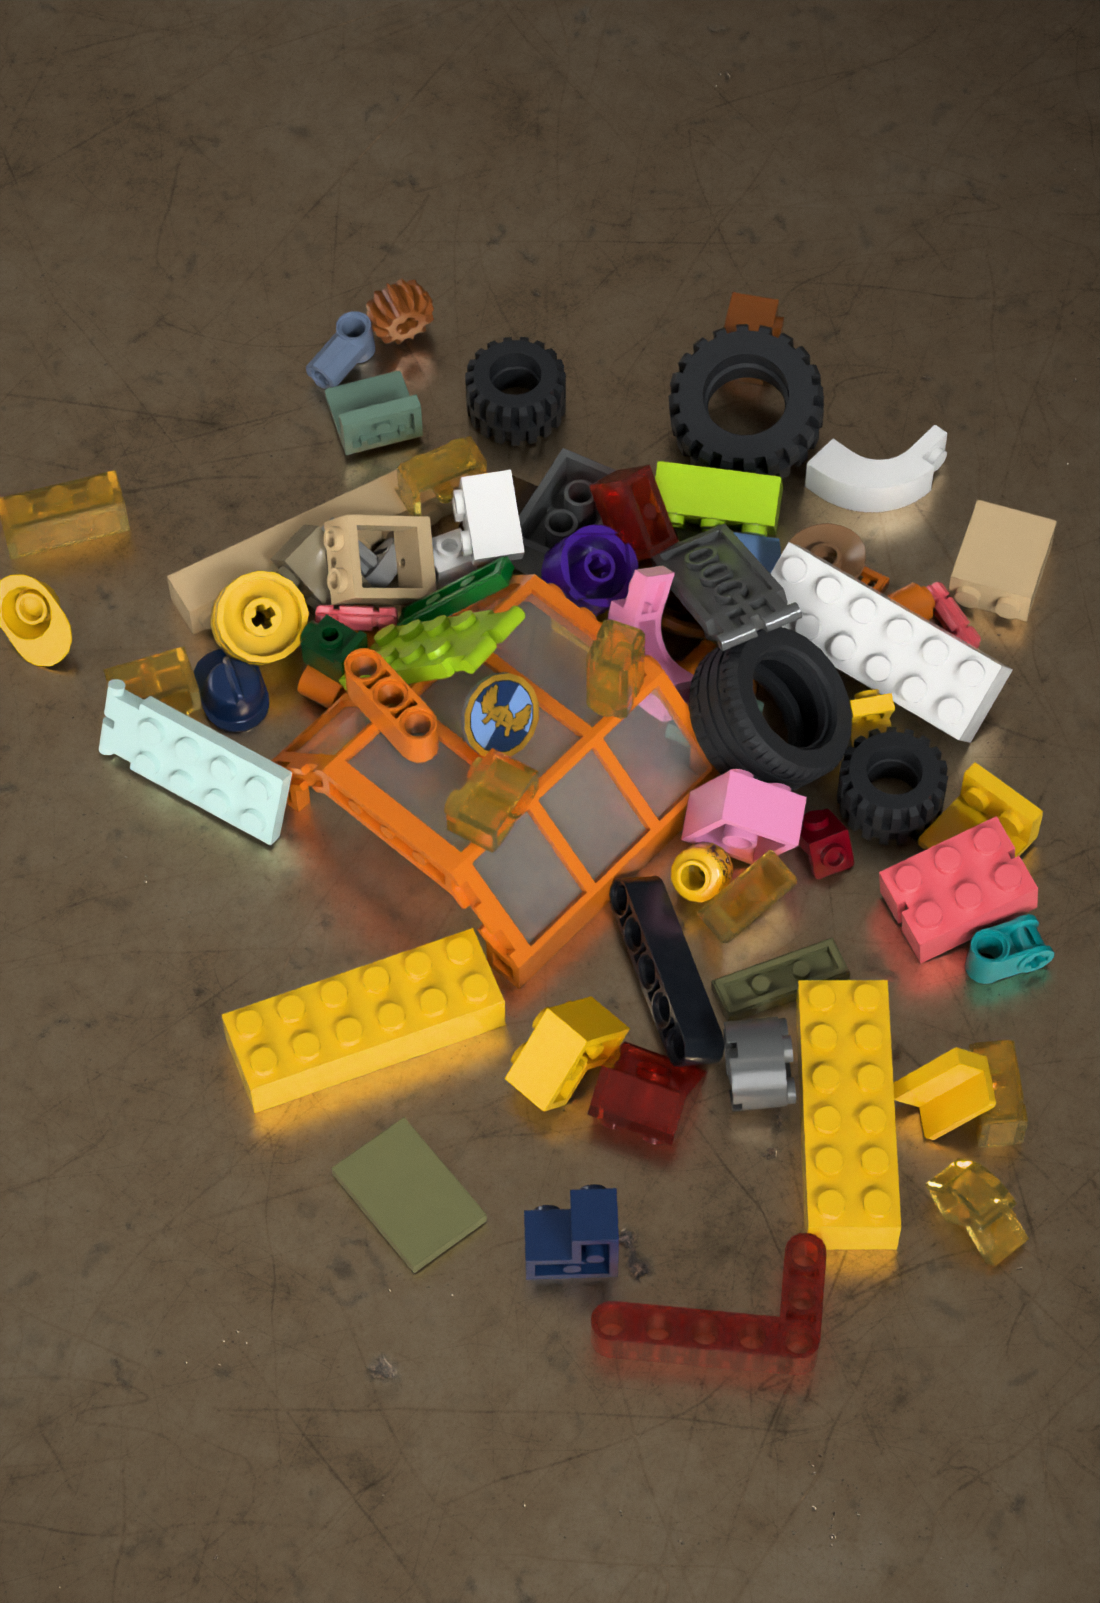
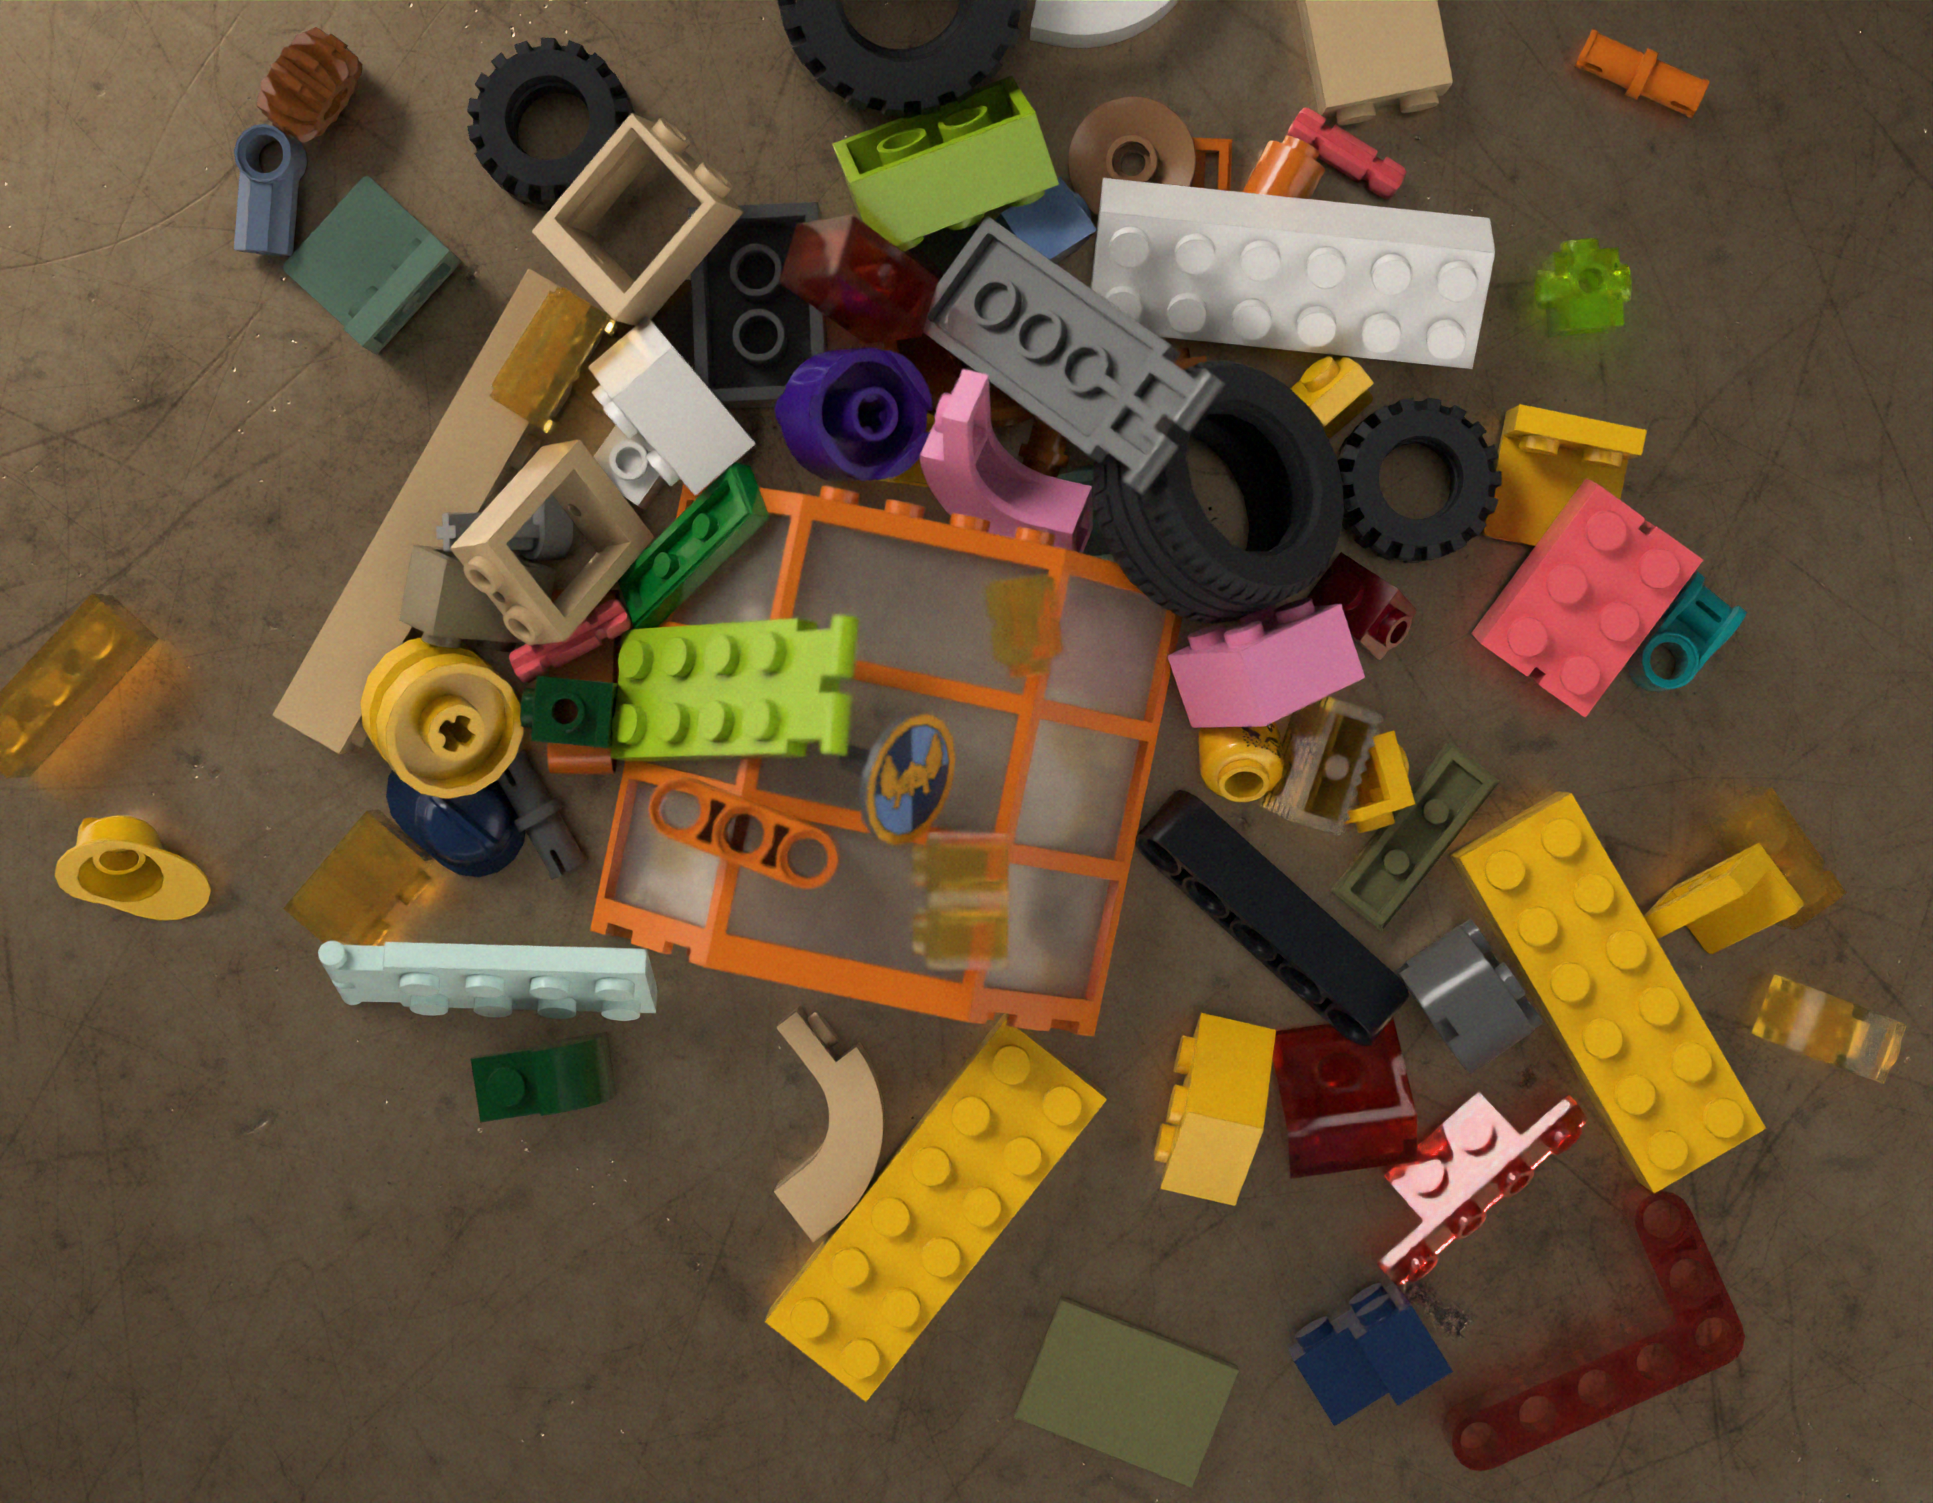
camera: 30 degrees left, 30 degrees up
none -> dark green brick [471,1032,617,1123]
none -> dark grey pin [497,749,588,880]
none -> tan window [532,113,744,326]
none -> tan arch [774,1006,885,1242]
none -> yellow bracket [1330,730,1415,833]
none -> clear red bracket [1377,1091,1588,1287]
none -> clear neon green brick [1534,238,1632,338]

